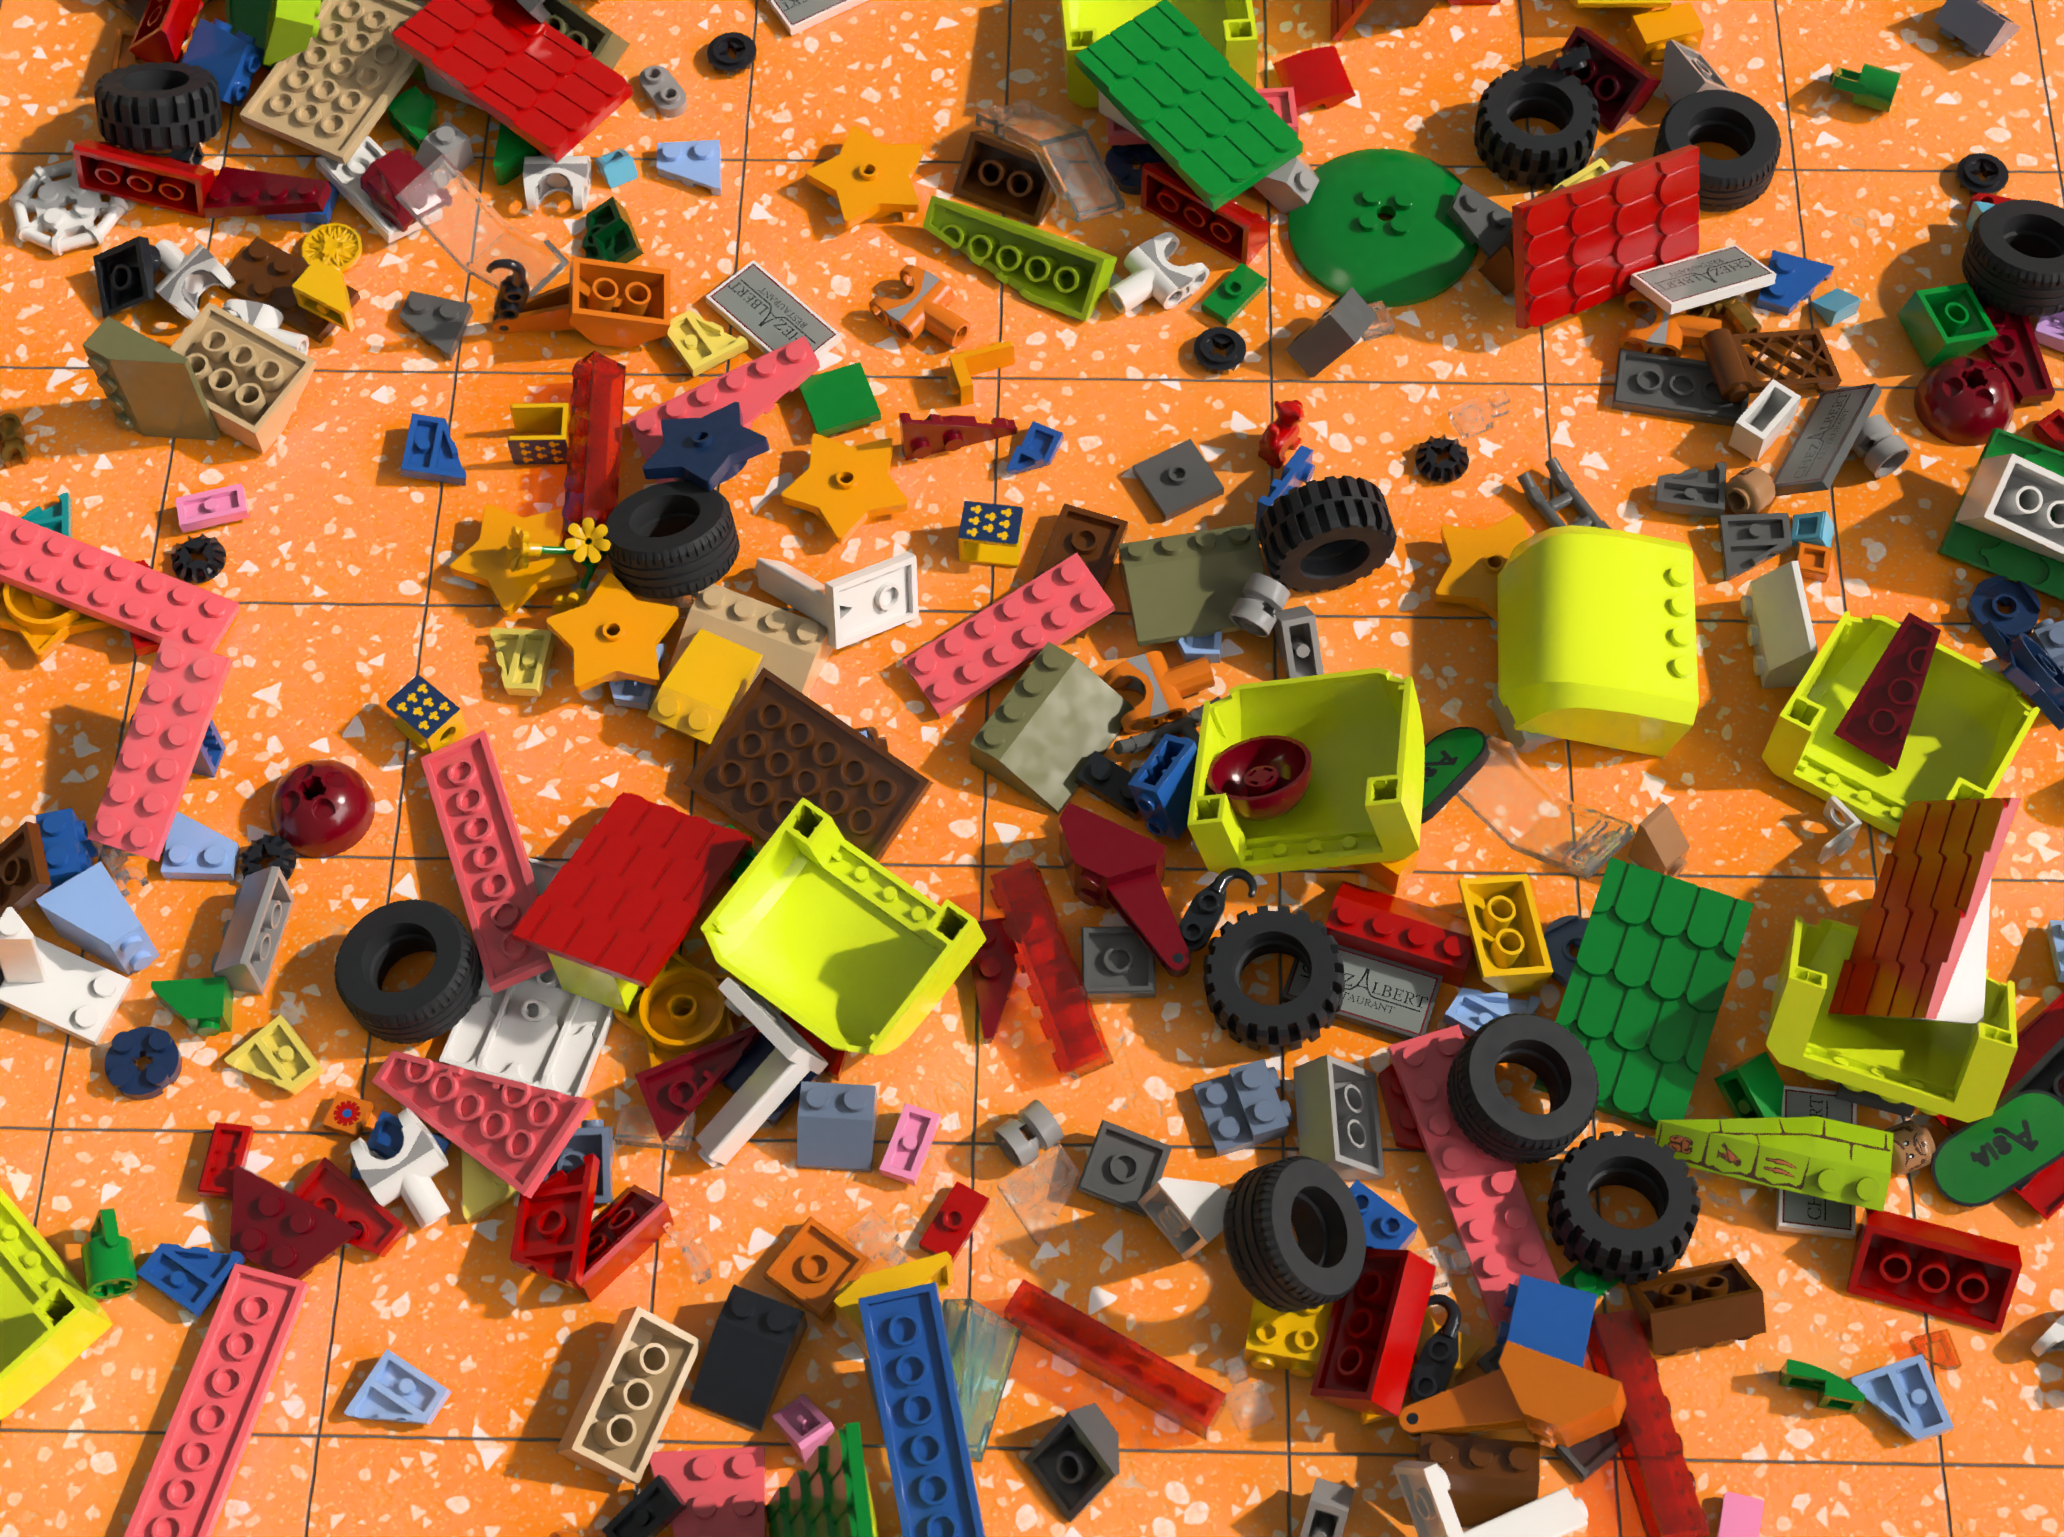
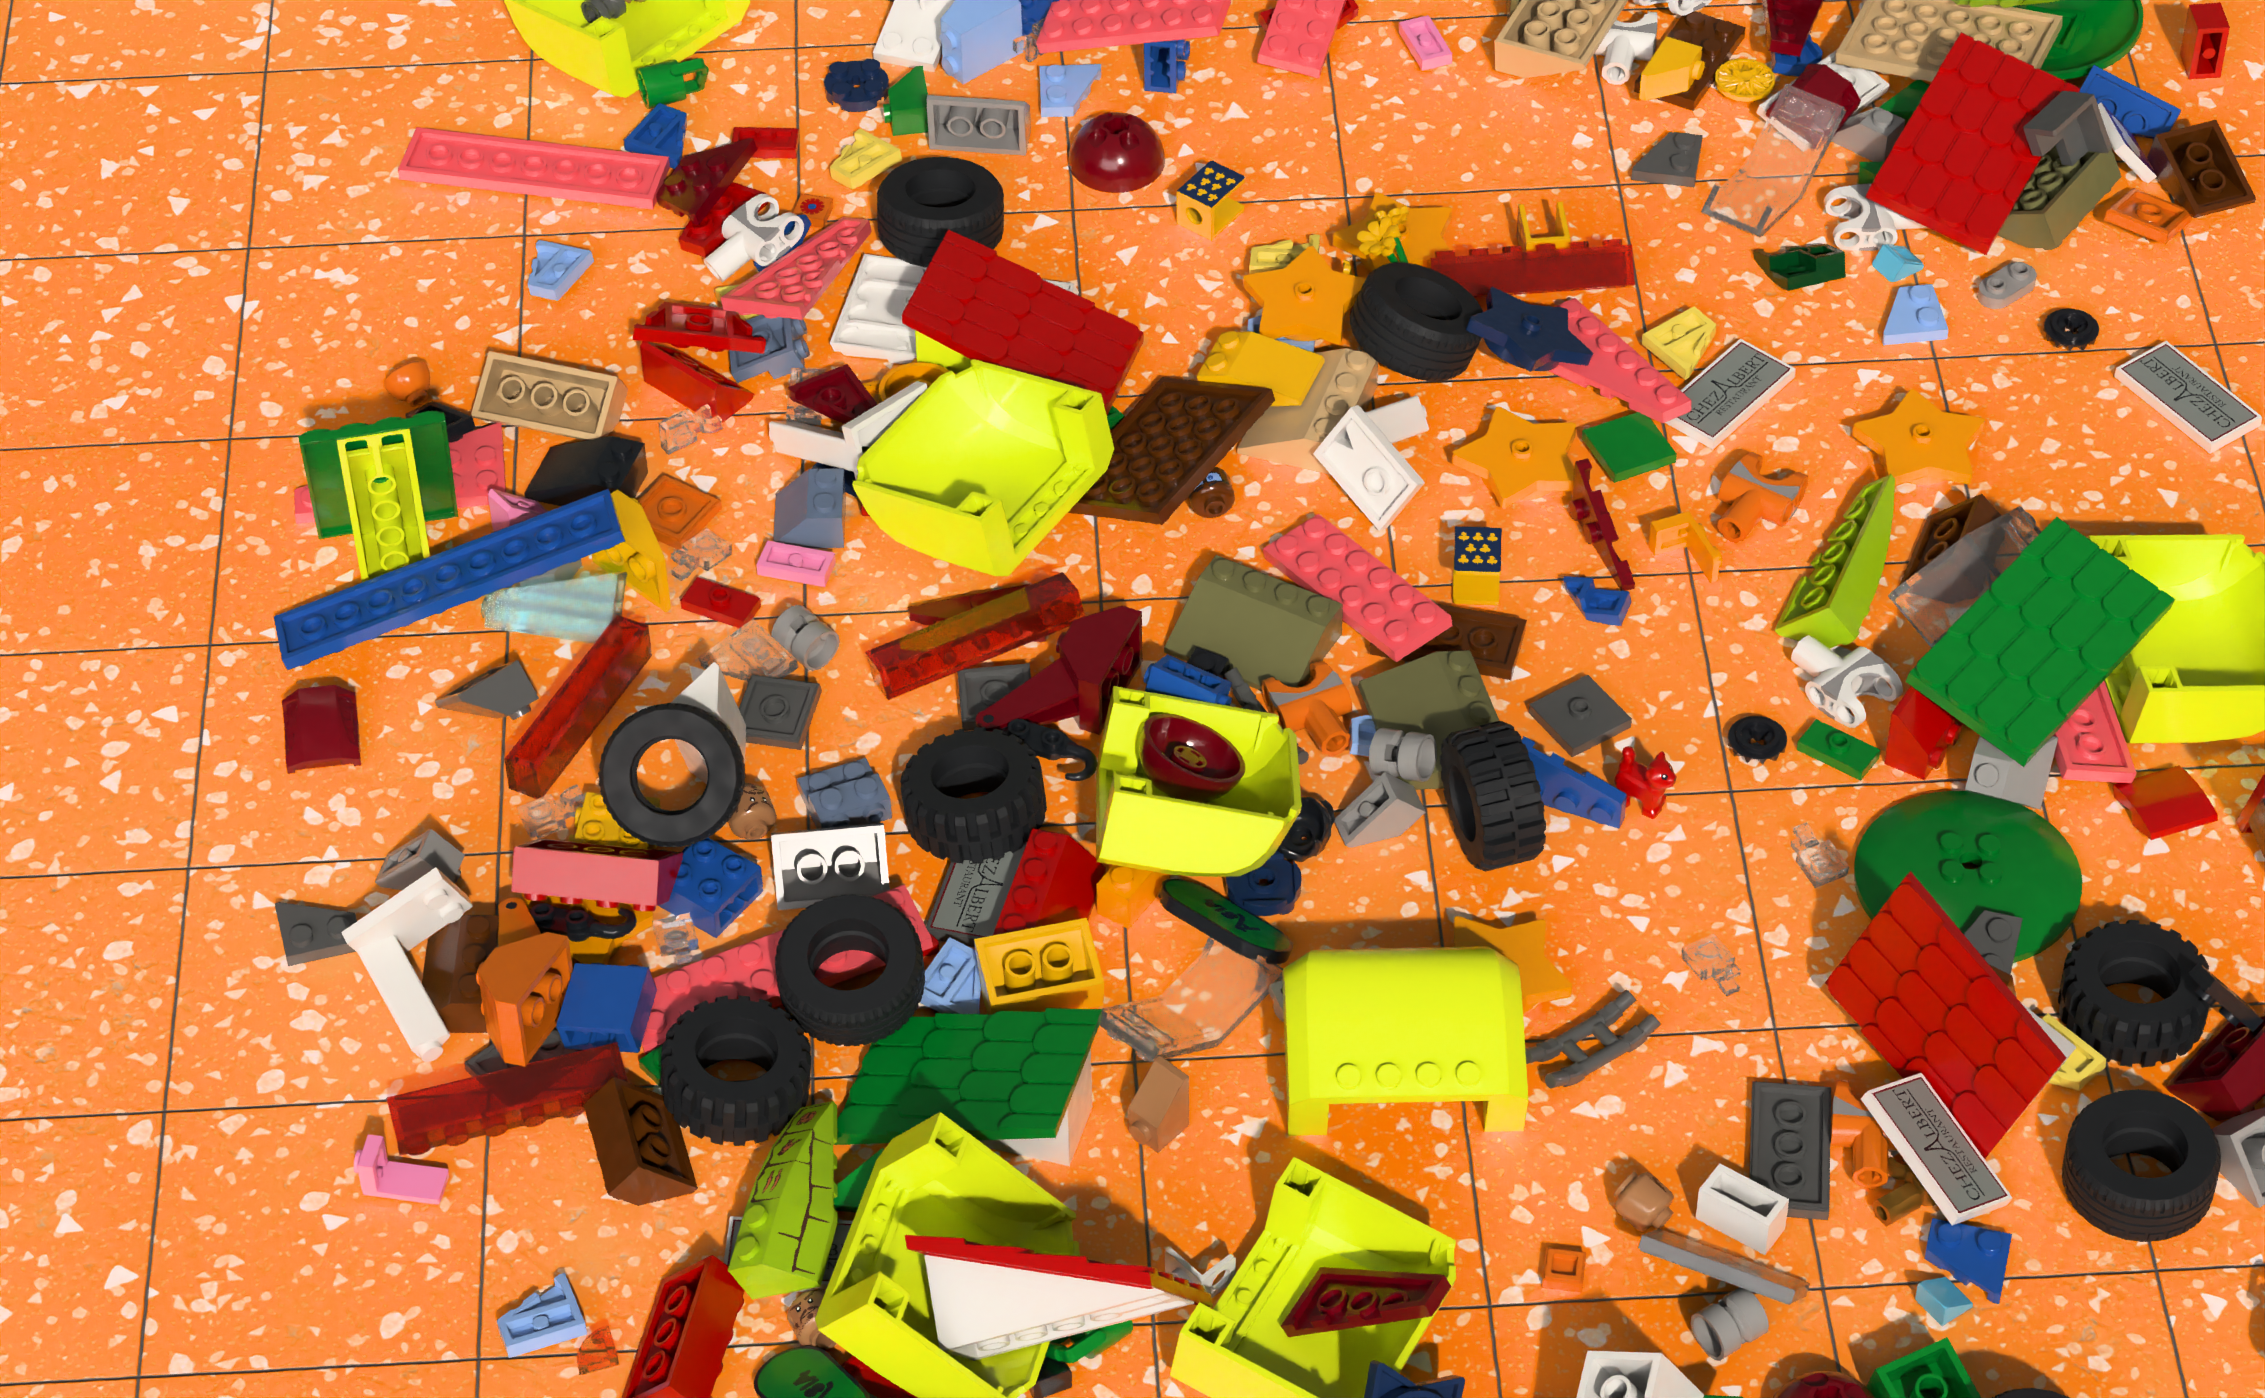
camera: 85 degrees right, 15 degrees down
black gear [171,533,226,583] -> none
black gear [239,834,296,881] -> none
blue wing [401,413,467,486] -> none
coral plate [420,730,553,994] -> none
orange slope [486,256,671,348] -> none
dark grey panel [1285,287,1377,378] -> none
black gear [1415,434,1470,483] -> none
dark grey wing [1654,462,1726,518] -> none
reddish brown piece [1699,328,1842,403] -> none
dark grey wing [1718,513,1792,581] -> none
white slope [1741,561,1818,689] -> none
green slope [1779,1359,1865,1414] -> none
medium azure slope [1791,511,1834,547] -> none

